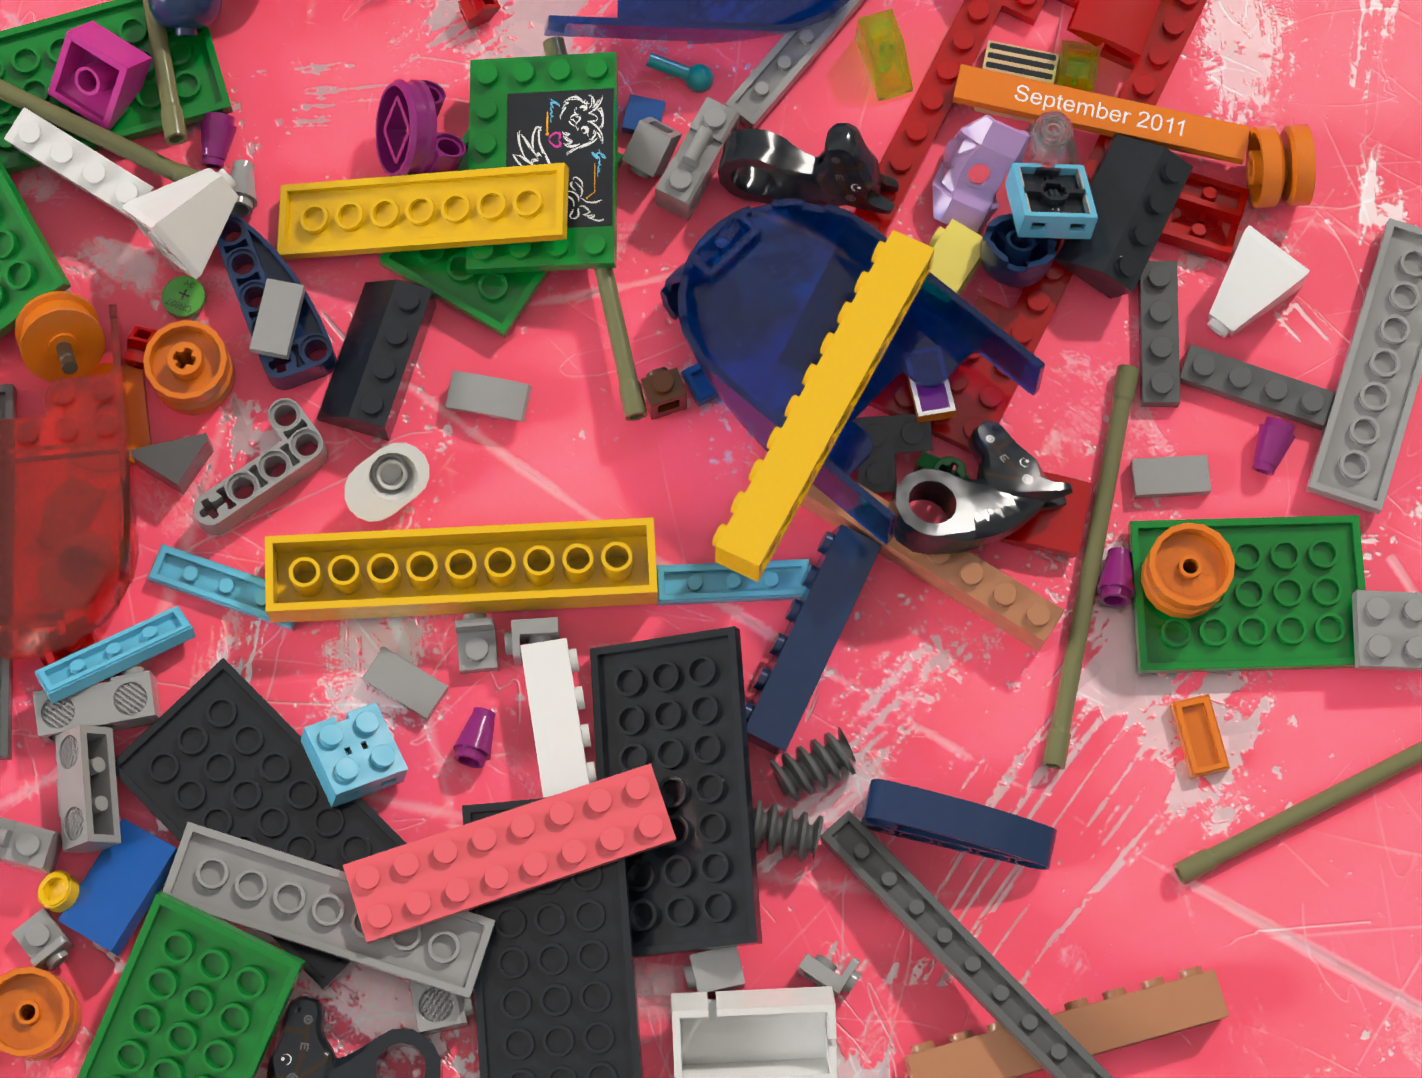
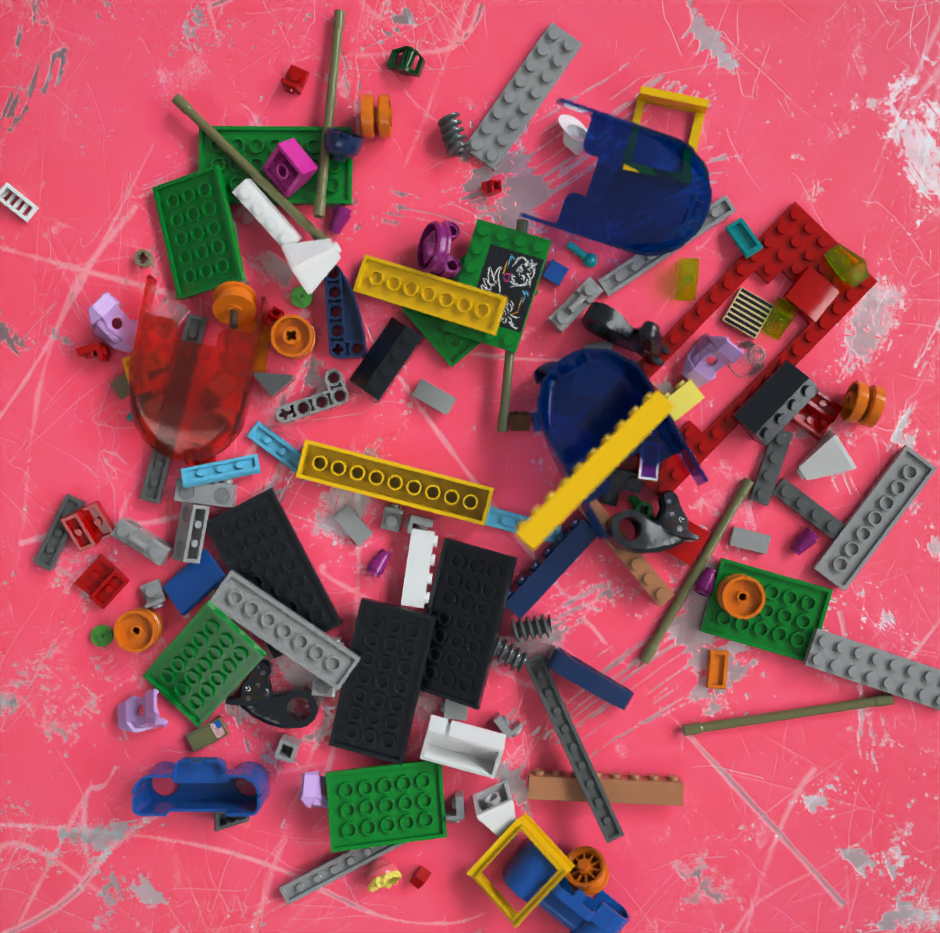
camera: 20 degrees right, 15 degrees up
yellow tile [38,870,80,913] -> none
light grey cone [230,159,257,217] -> none
light grey tile [249,278,306,360] -> none
medium azure piece [300,702,408,808] -> none
coral plate [343,763,676,944] -> none
white piece [344,442,429,522] -> none
light grey brick [621,116,682,178] -> none
orange tile [952,64,1251,165] -> none
dark blue cylinder [980,214,1057,288] -> none
piece [1005,162,1098,239] -> none

